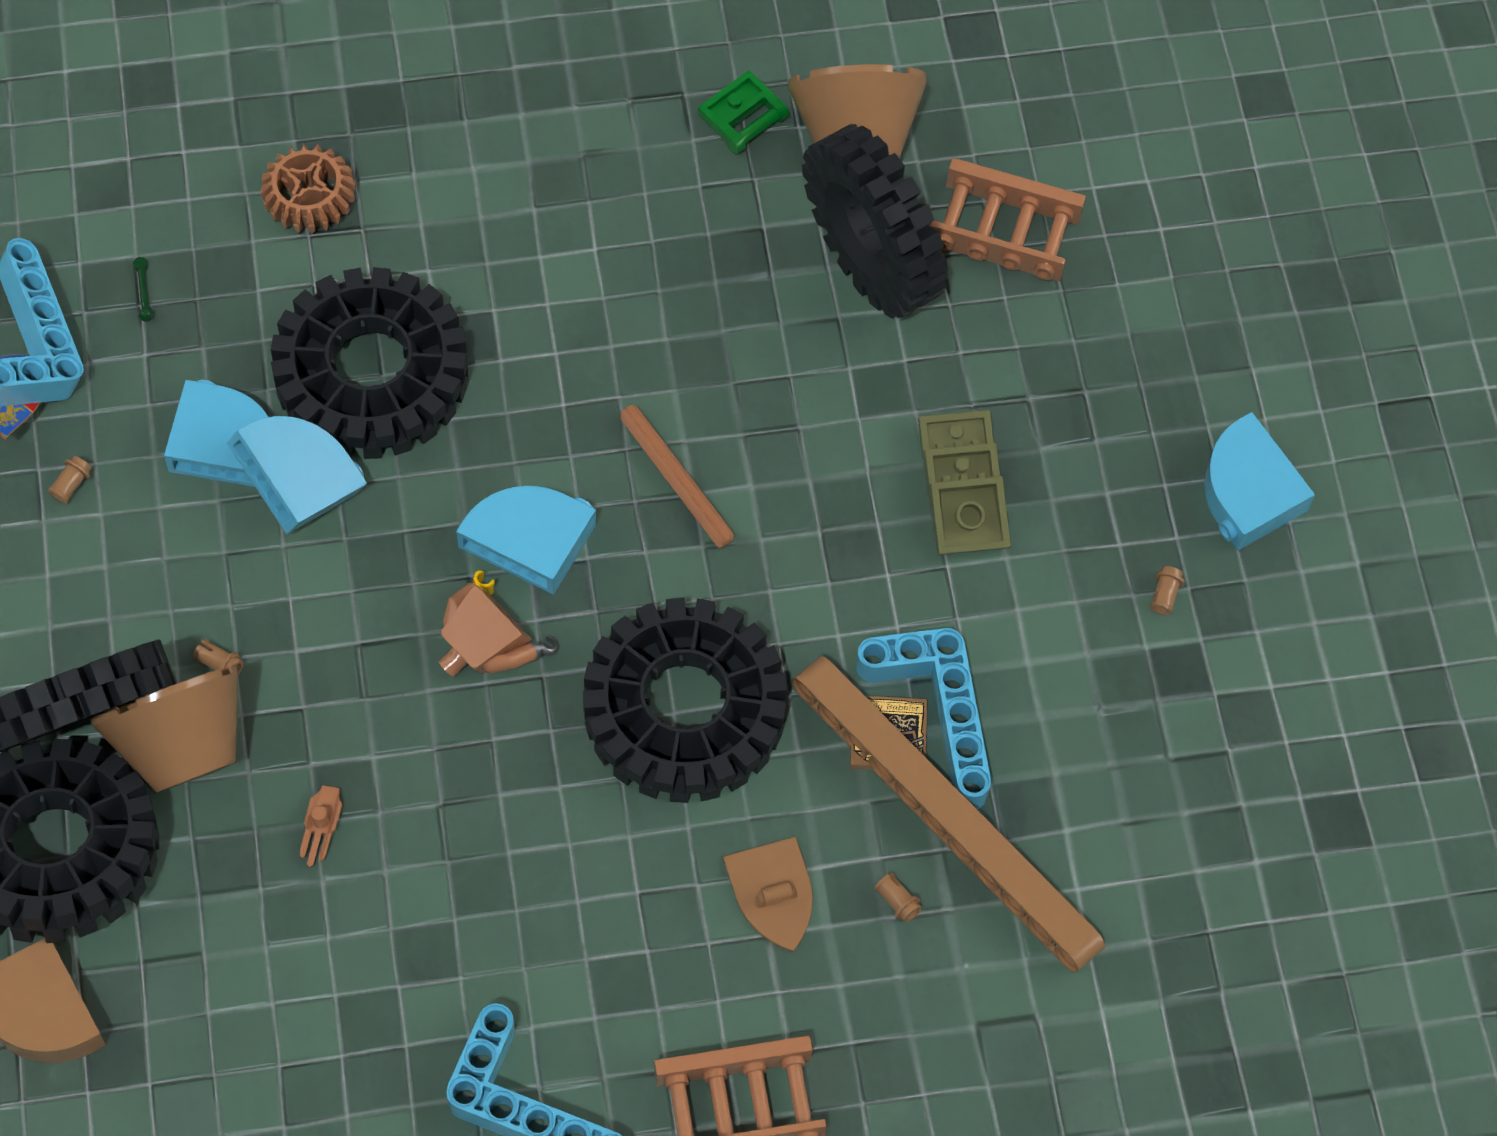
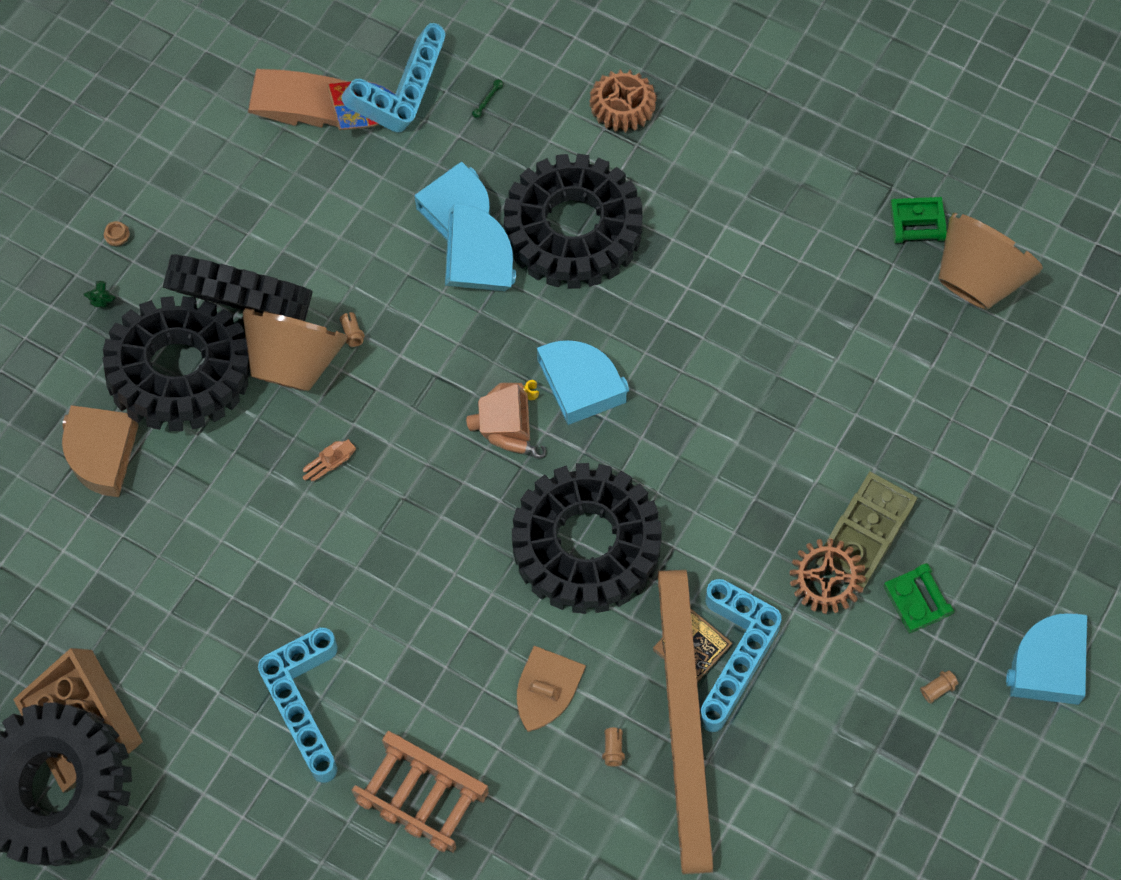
camera: 45 degrees right, 0 degrees up
medium nougat pin [48,456,92,504] -> none
nougat axle [620,404,734,548] -> none
black tyre [802,124,948,318] -> none
nougat fence [930,158,1086,281] -> none
none -> nougat gear [790,538,866,614]
none -> green plate [883,563,955,634]

